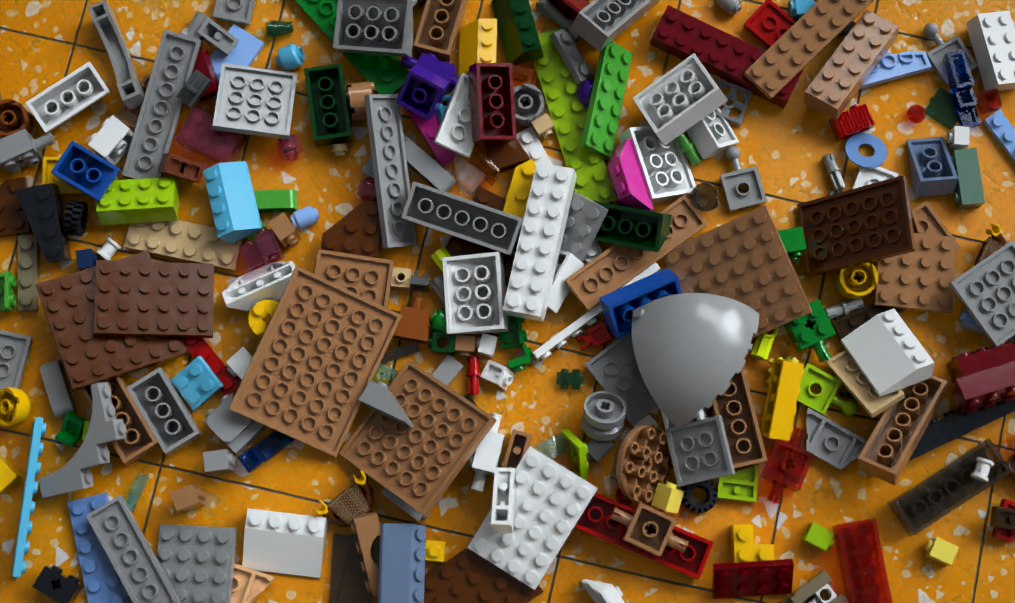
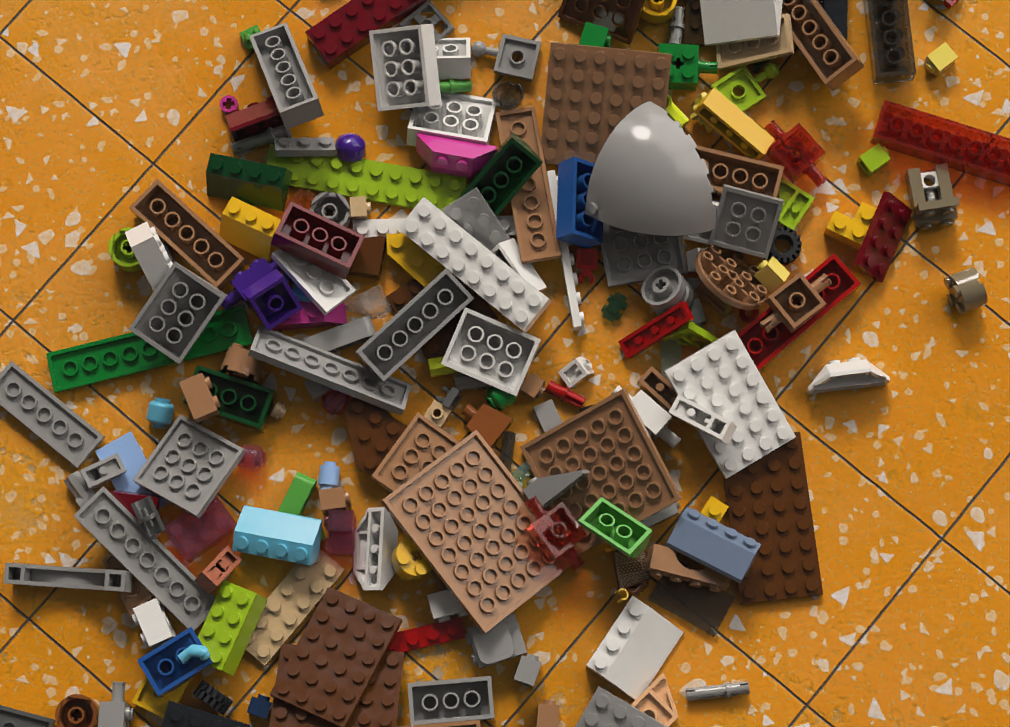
camera: 60 degrees left, 0 degrees up
white slope [25,61,110,134] -> none
white bush [96,237,122,260] -> none
medium azure plate [171,356,224,411] -> none
clear blue slope [237,430,295,473] -> none
clear green cone [265,20,293,39] -> none
dark green brick [428,332,456,356] -> none
clear orange piece [468,148,500,186] -> none
white plate [475,333,498,358] -> none
green bracket [499,315,527,350] -> none
green bracket [507,344,534,373] -> none
bright green plate [581,41,633,158] -> none
light grey wing [805,408,867,470] -> none
none -> medium azure arm [177,644,210,664]
none -> medium nougat brick [179,373,221,423]
none -> clear red brick [524,496,587,571]
none -> bright green slope [578,497,653,558]
none -> red plate [618,301,694,359]

